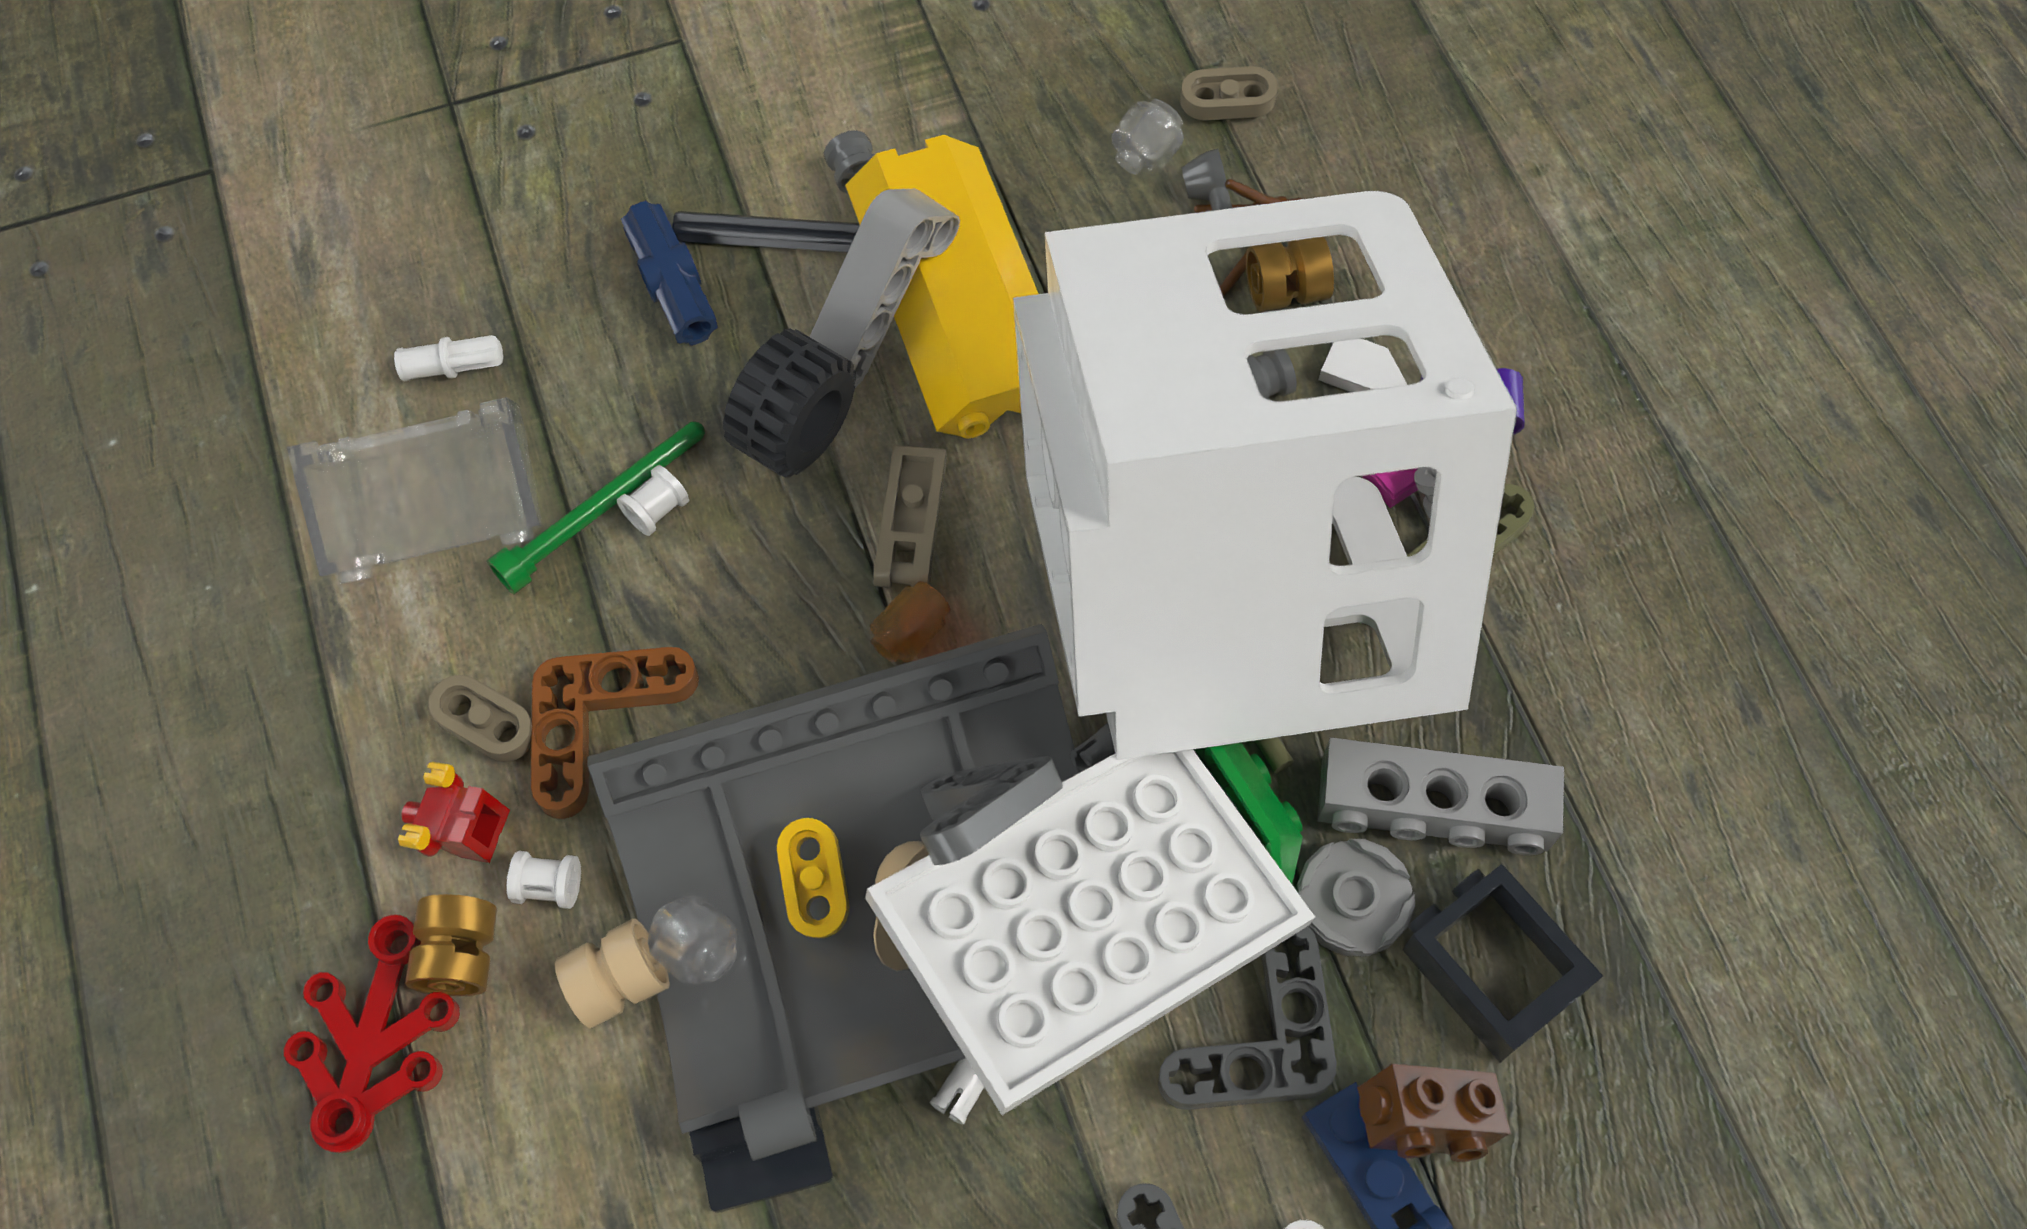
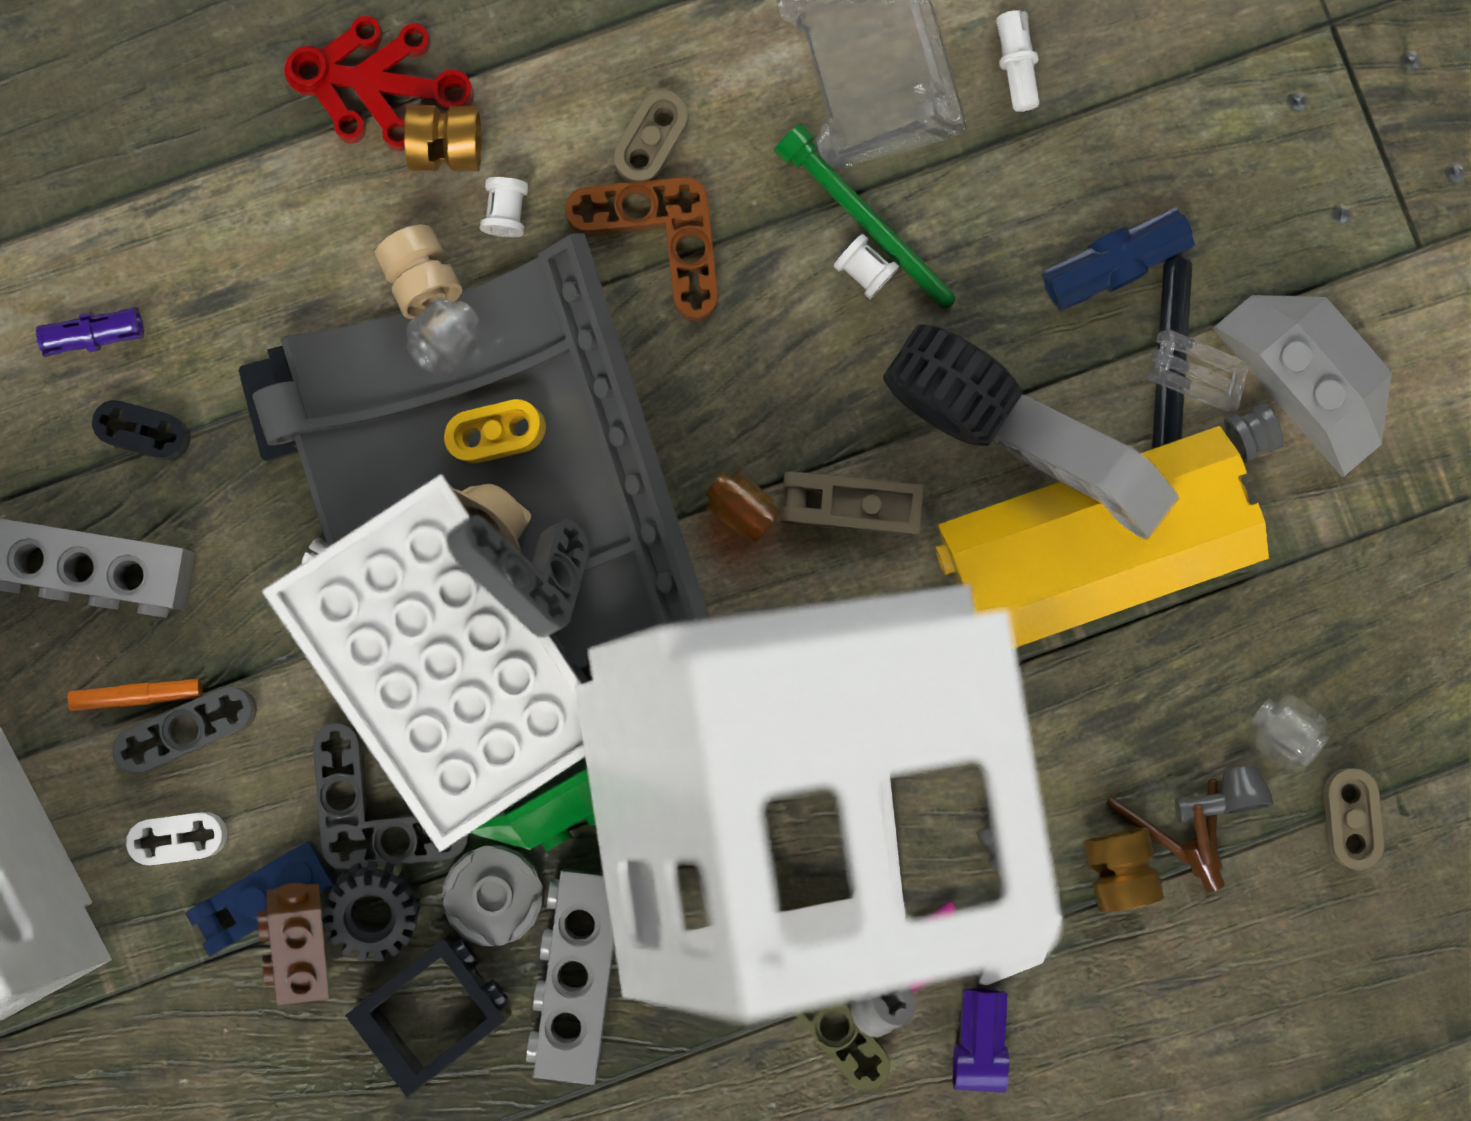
camera: 85 degrees right, 20 degrees up
red piece [398,762,510,863] -> none
none -> black tyre [323,861,420,962]
none -> clear tile [1147,330,1250,412]
none -> light grey wedge [1213,295,1392,477]

